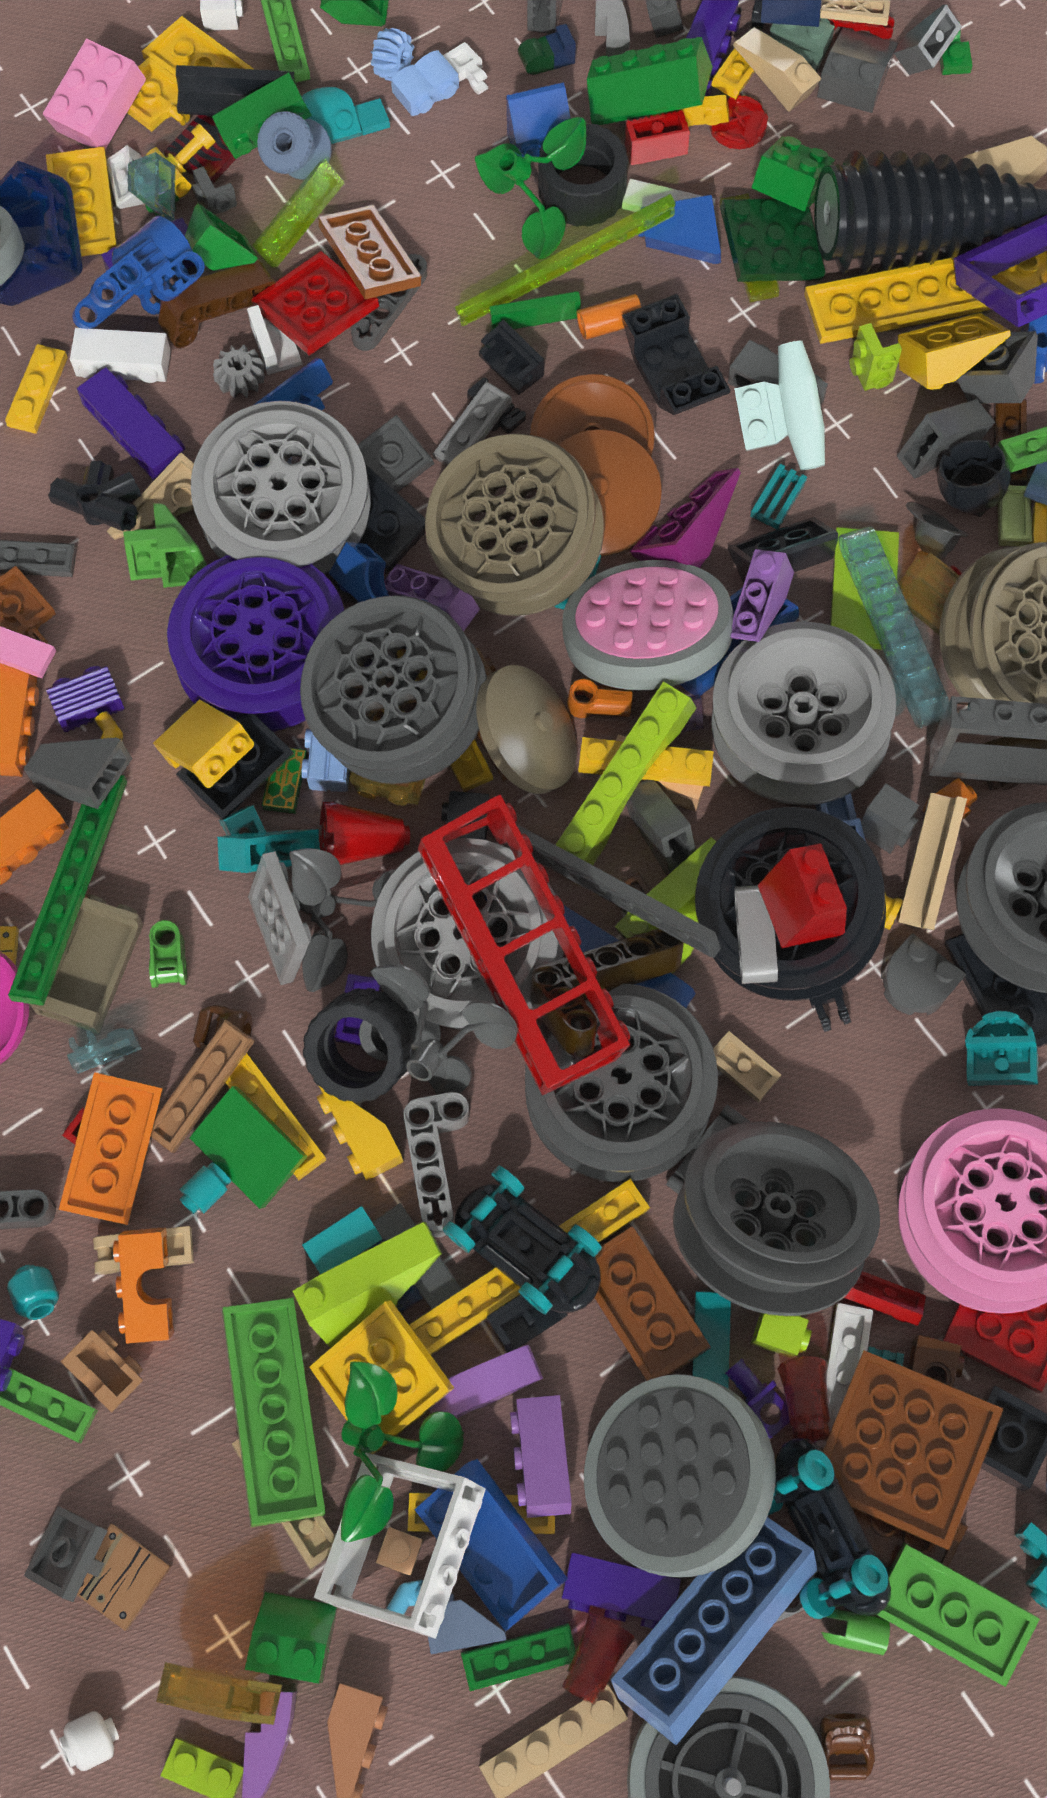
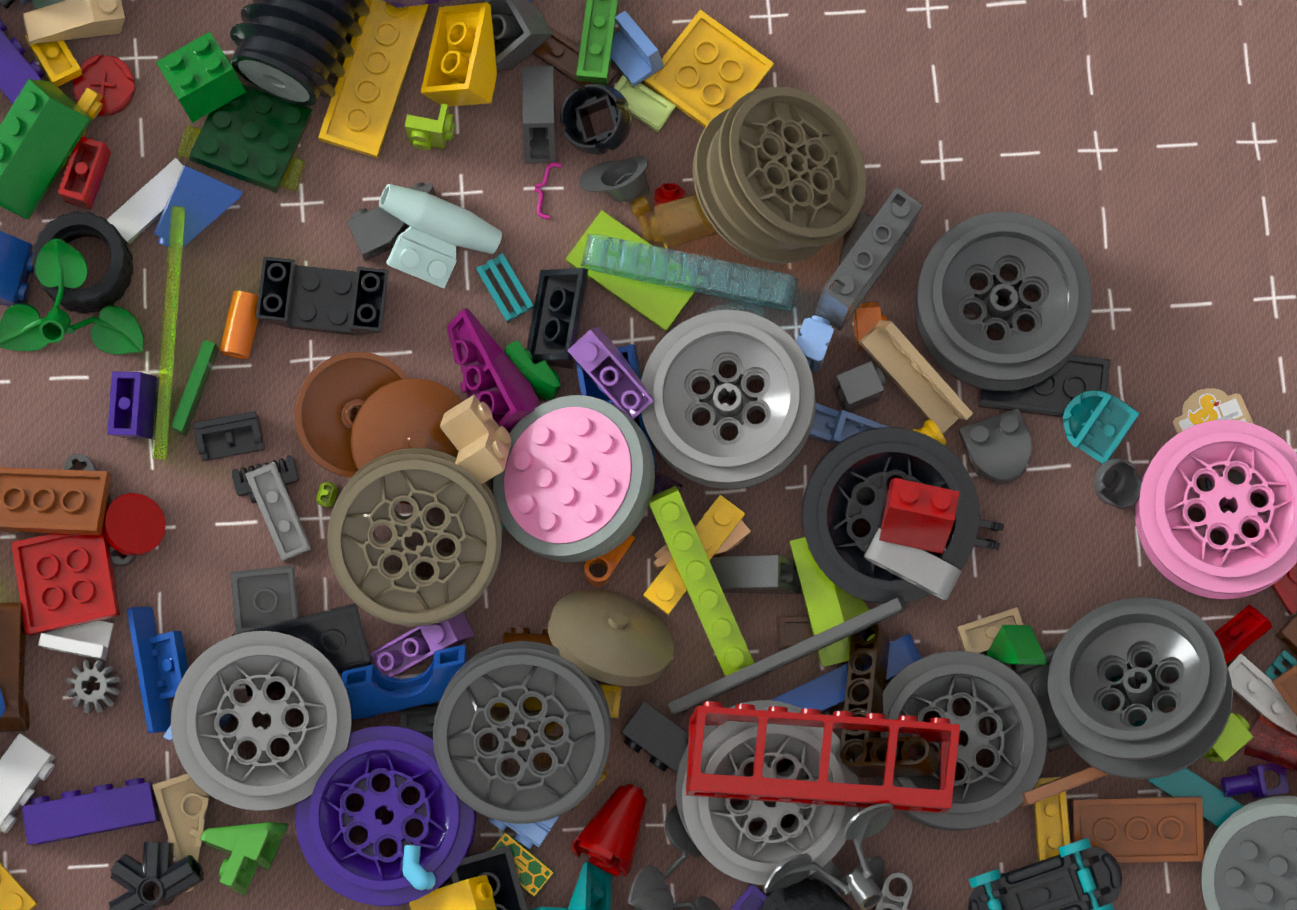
camera: 65 degrees left, 10 degrees up
none -> red tile [103,493,166,556]
none -> dark purple brick [107,371,157,439]
none -> medium azure arm [403,845,436,891]
none -> tan brick [440,395,511,484]
none -> green slope [504,340,561,401]
none -> dark pink piece [534,162,562,220]
none -> light blue brick [796,315,834,373]
none -> green slope [986,625,1046,665]
none -> nougat tile [1018,766,1108,808]
none -> dark grey hair [1094,458,1143,509]

